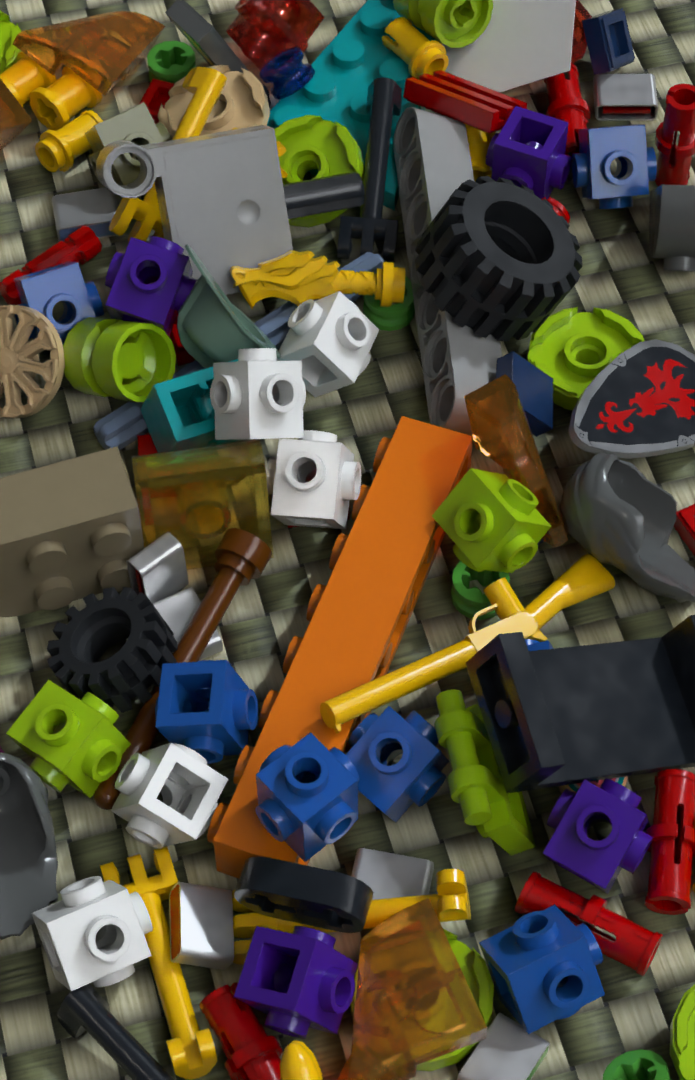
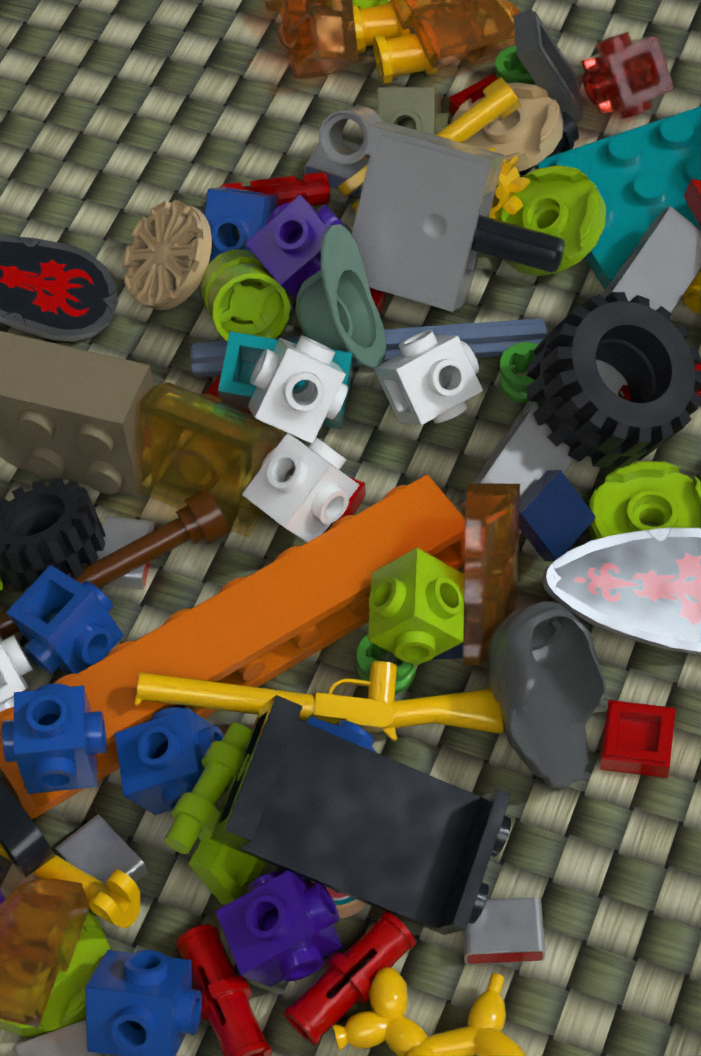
camera: 40 degrees right, 0 degrees up
yellow pin [35,110,103,172] -> none
flat silver piece [126,532,189,603] -> none
yellow piece [230,250,406,309] -> none
clear blue bush [259,47,315,100] -> none
black hinge [337,77,402,263] -> none

